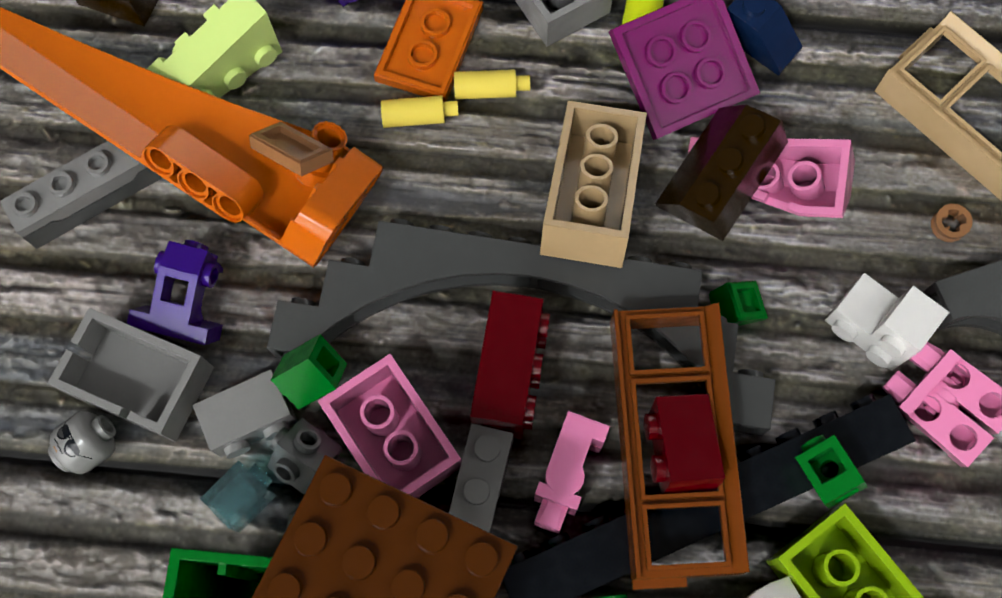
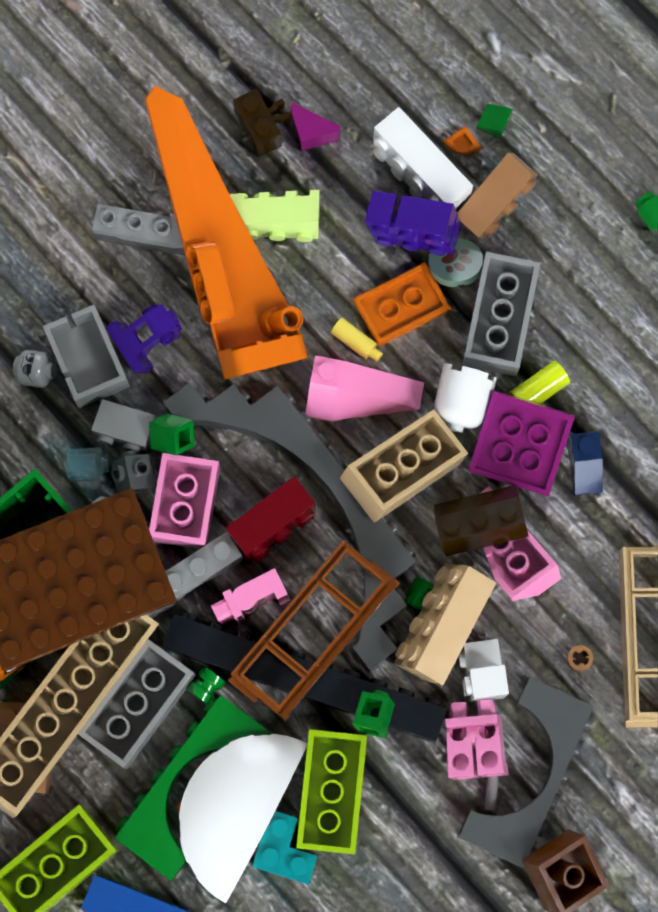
camera: 40 degrees right, 5 degrees up
medium nougat tile [249,122,334,177] -> none
light yellow cylinder [454,69,530,100] -> none
dark red brick [643,394,725,494] -> none
none -> bright pink wedge [306,356,424,422]
none -> tan brick [393,564,496,685]
none -> white cylinder [434,363,497,433]

